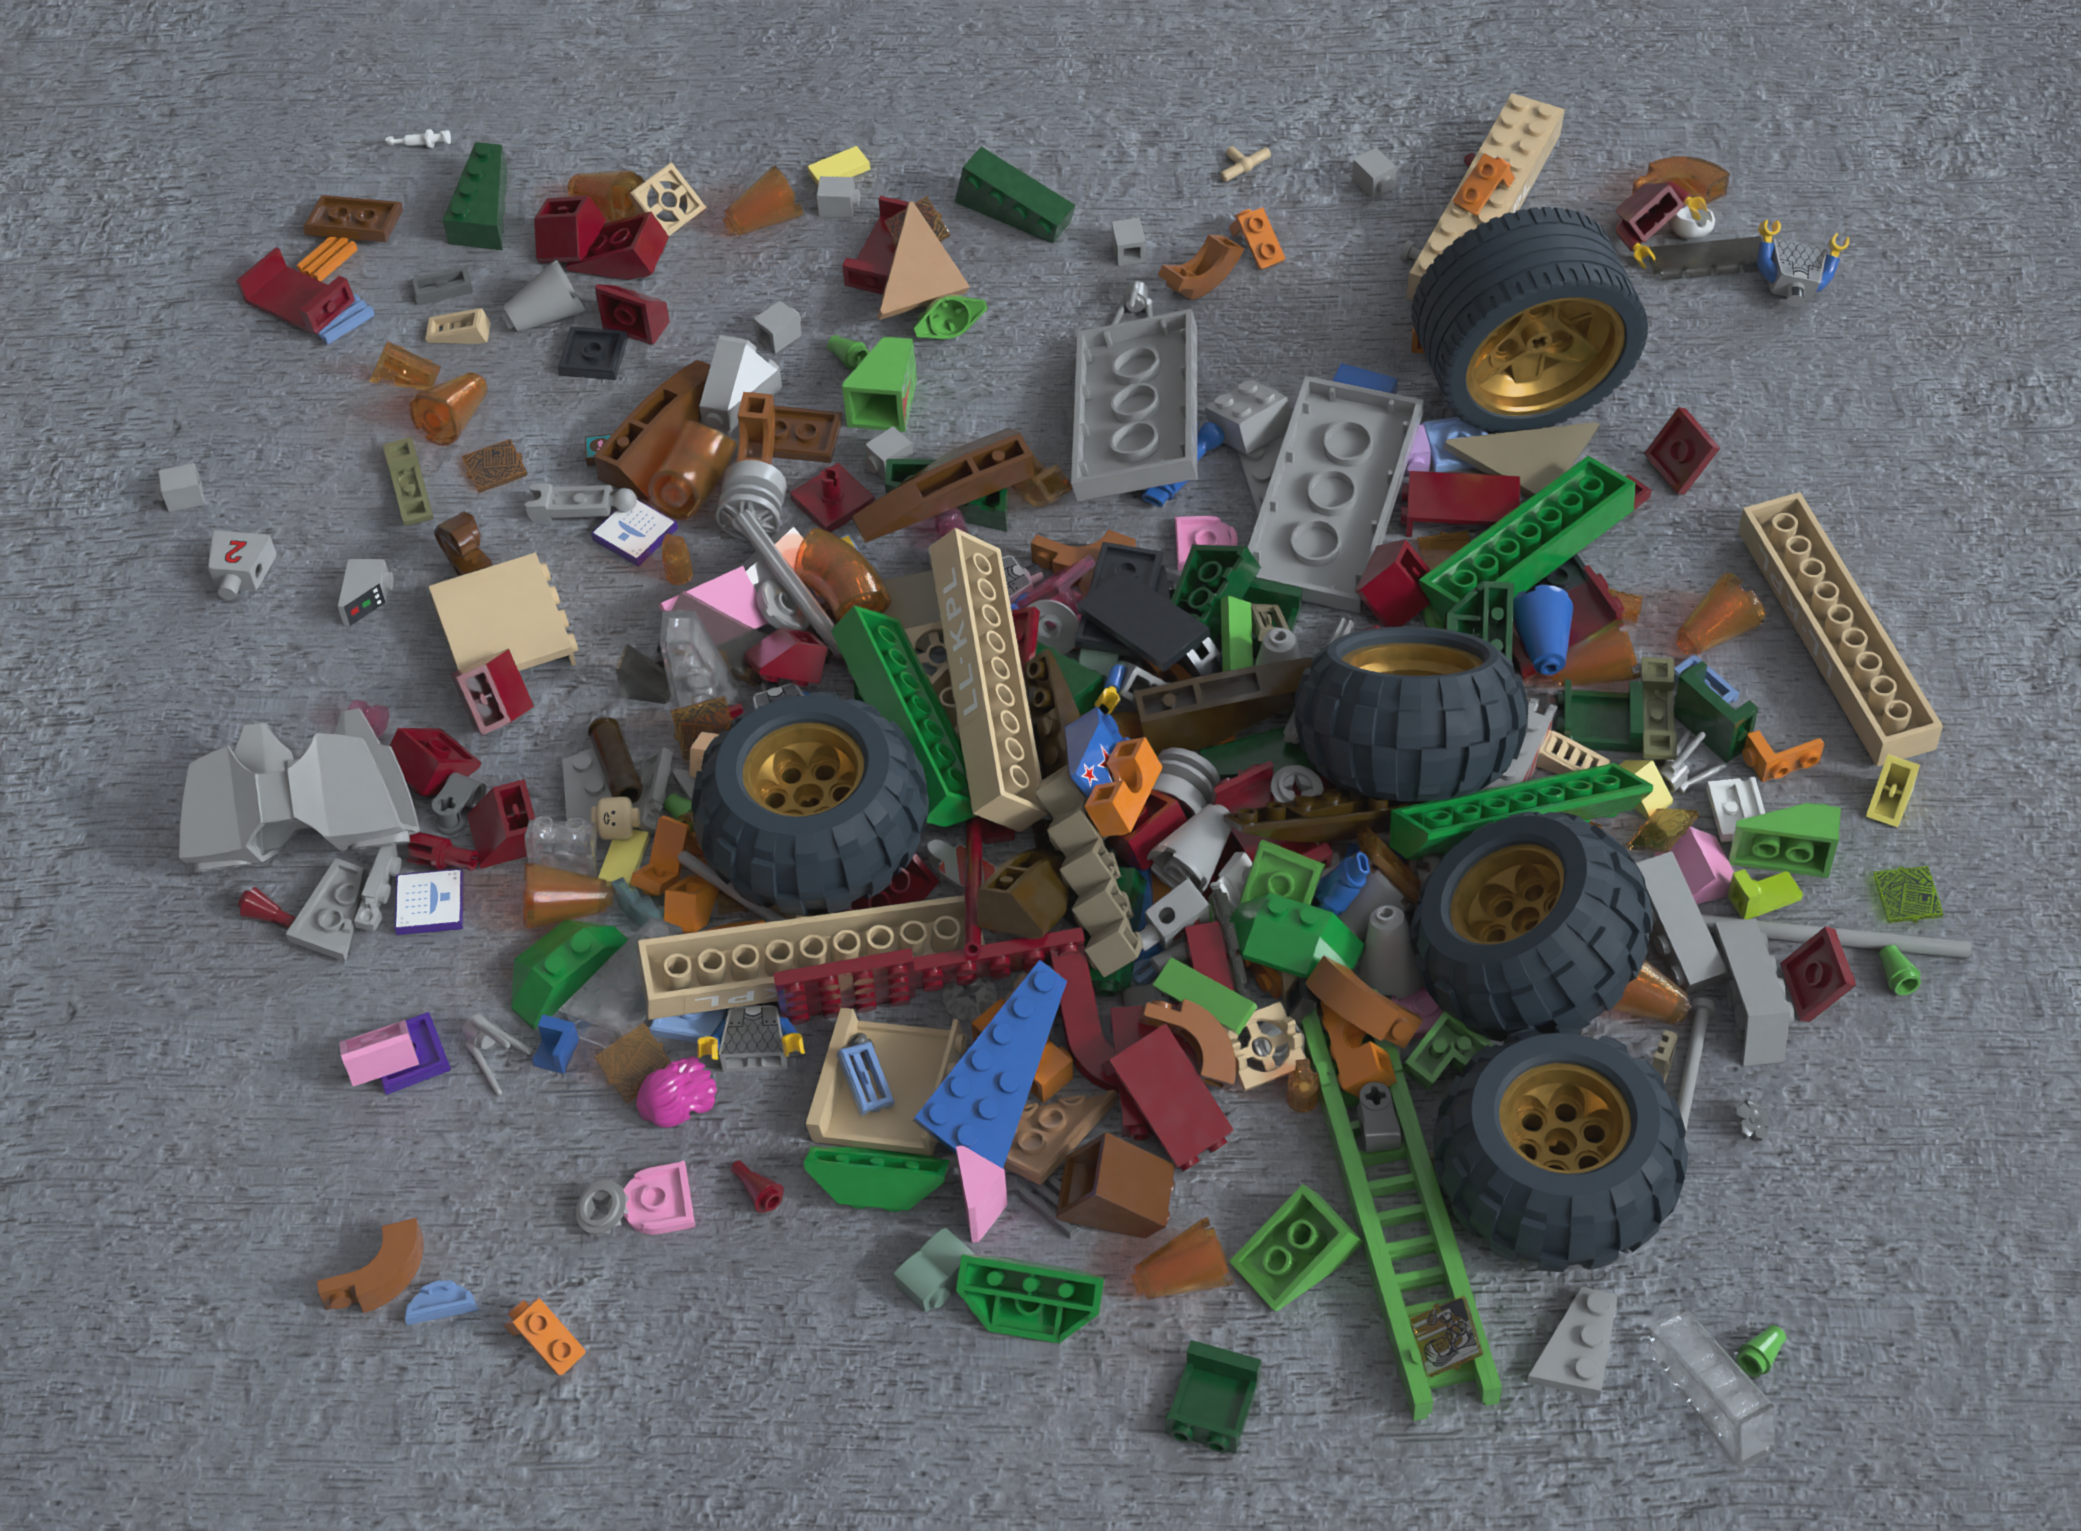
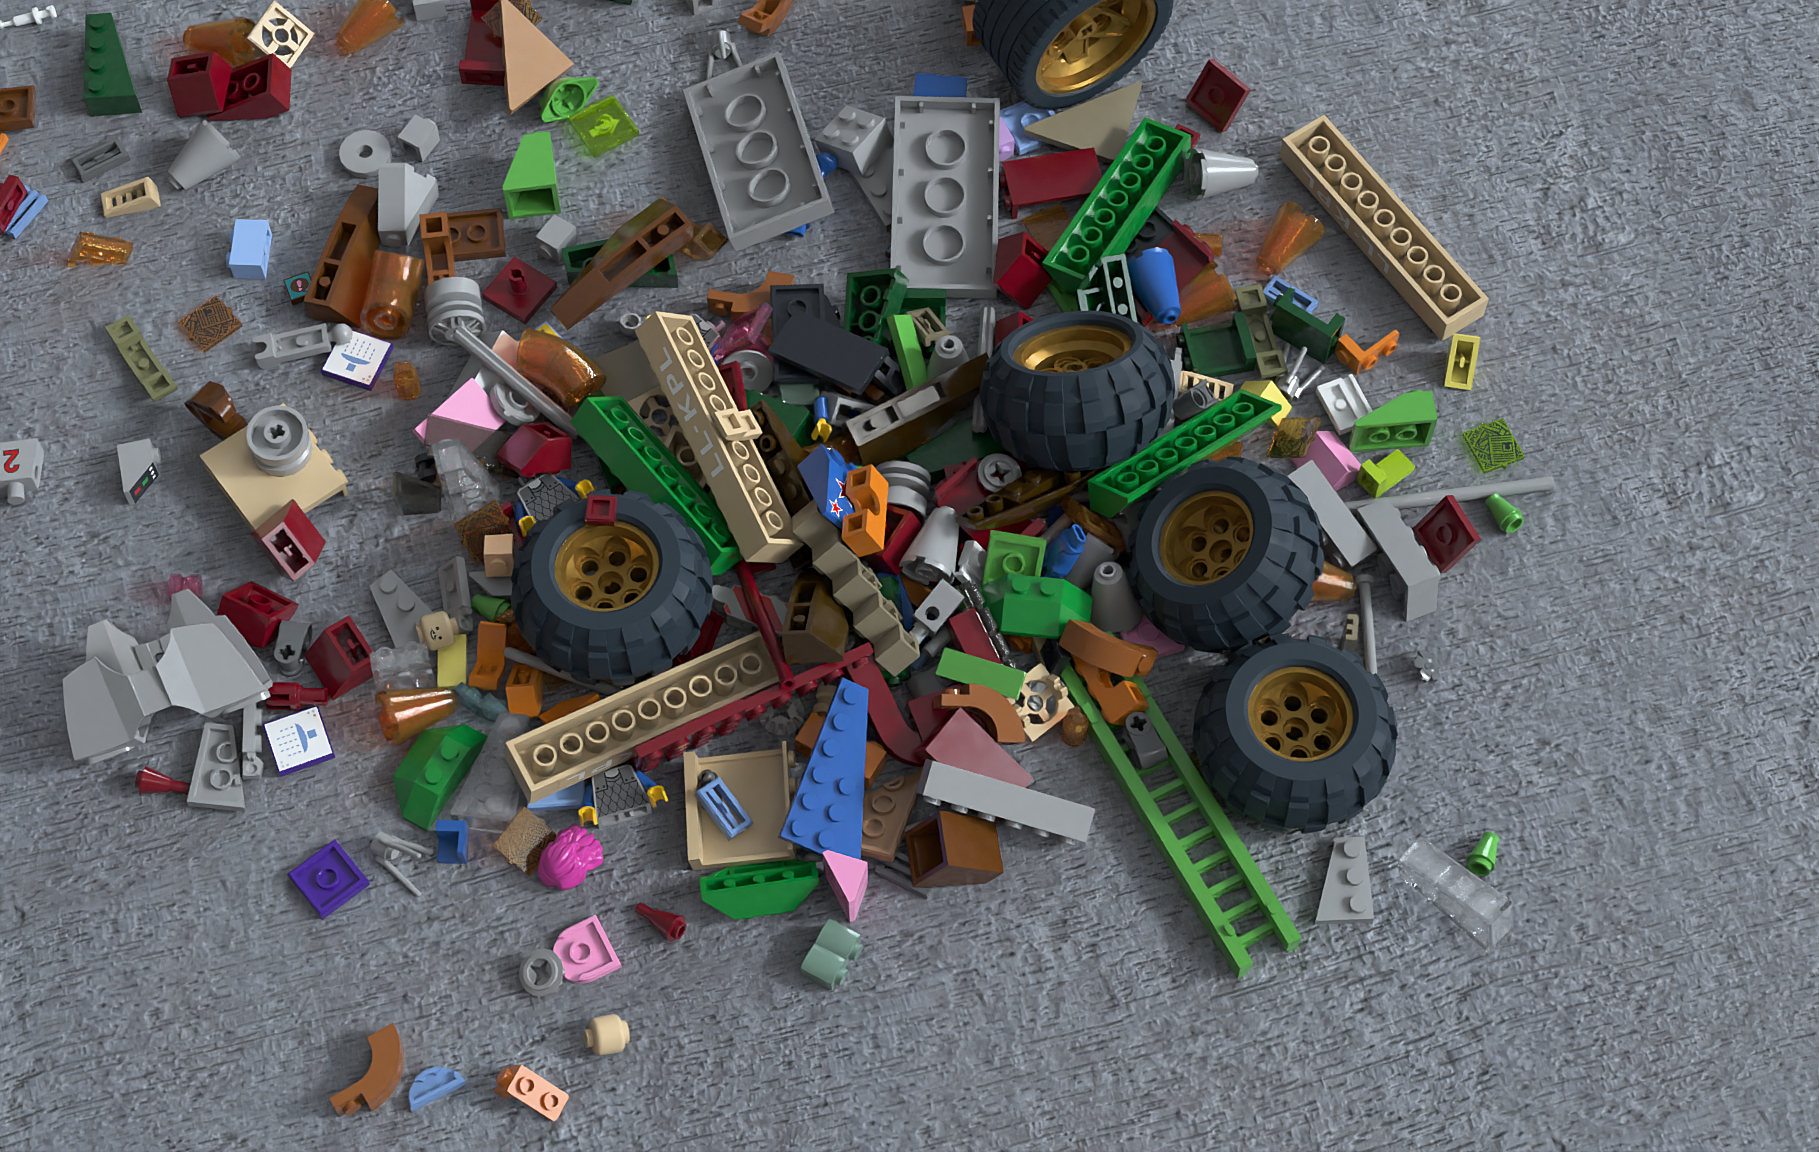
camera: 20 degrees left, 10 degrees up
bright pink slope [339,1020,419,1087] -> none
clear orange cone [409,372,488,446] -> none
black tile [558,327,628,380] -> none
dark brown axle [588,716,643,804] -> none
dark red slope [595,284,670,345] -> none
bright green cone [827,335,870,370] -> none
clear pink wheel [933,508,969,539] -> none
green wedge [956,1254,1105,1343] -> none
clear orange cone [1131,1216,1235,1299] -> none
dark green panel [1165,1340,1261,1454] -> none
bright pink tile [1175,516,1238,571] -> none
bright green slope [1229,1184,1364,1312] -> none
bright green brick [1402,1011,1494,1090] -> none
piece [1410,1296,1484,1378] -> none
none -> light blue brick [226,219,272,279]
none -> light grey wheel [246,405,313,477]
none -> light grey tile [339,130,392,178]
none -> clear neon green tile [568,94,639,158]
none -> tan head [583,1014,630,1056]
none -> dark red tile [585,495,618,527]
none -> tan slope [712,408,763,441]
none -> light grey brick [916,759,1095,845]
none -> dark grey piece [1172,379,1220,421]
none -> light grey cone [1183,147,1259,200]

